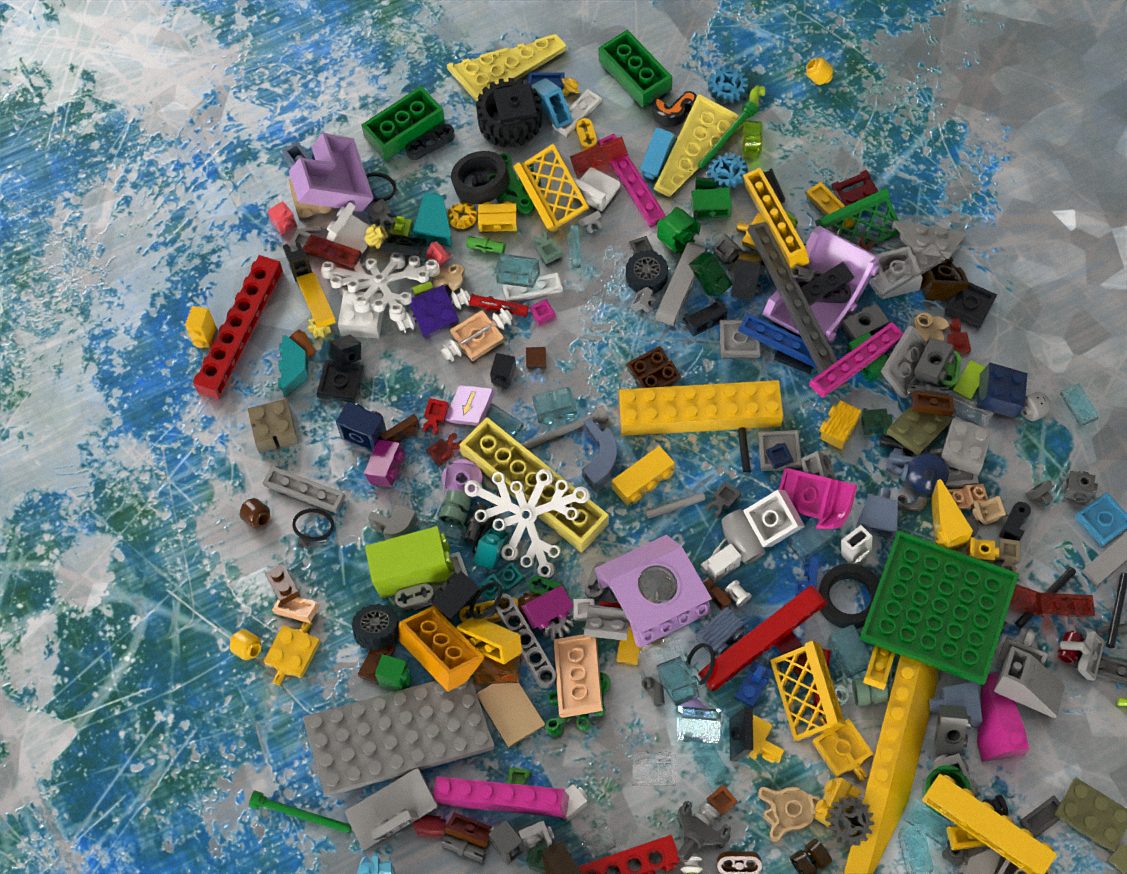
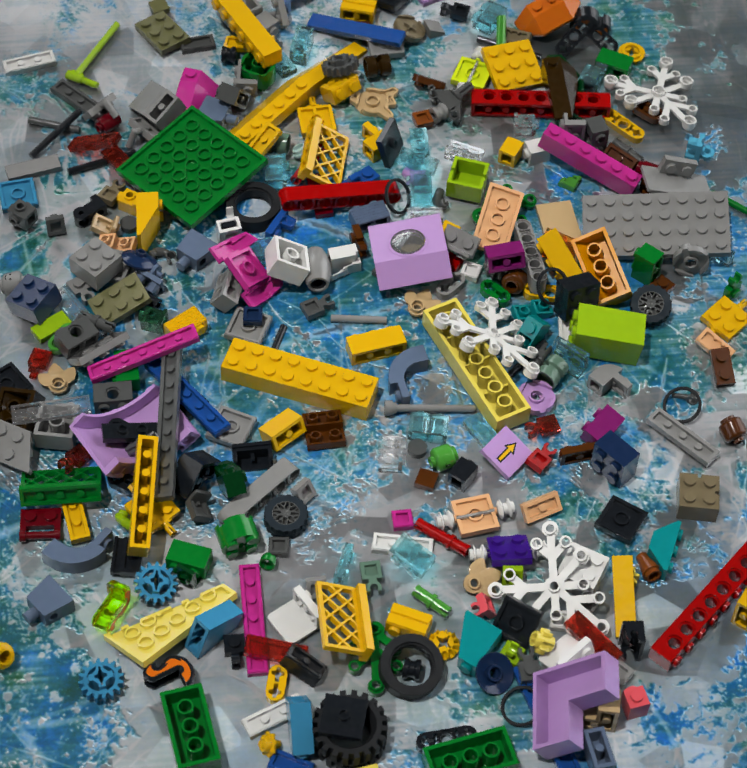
camera: 165 degrees left, 10 degrees down
black brick [329,334,361,367] -> none
green piece [698,101,758,169] -> none
white bush [725,580,752,608] -> none
lime arm [749,85,765,107] -> none
reddish brown plate [911,390,954,417] -> none
none -> sand blue torso [22,575,75,625]
none -> sand blue arch [41,527,114,574]
none -> black plate [223,633,246,670]
none -> yellow brick [258,408,307,452]
none -> green hinge [259,552,277,570]
none -> black slope [280,643,327,687]
none -> clear bracket [378,430,406,473]
none -> tan plate [404,289,441,317]
none -> dark grey tile [408,439,427,459]
none -> bright green head [428,444,459,472]
none -> lime piece [446,156,490,203]
none -> dark blue dish [476,652,514,695]
none -> yellow brick [498,136,524,168]
none -> light nougat plate [519,490,563,524]
none -> light grey plate [672,243,710,277]
none -> green plate [722,271,743,300]

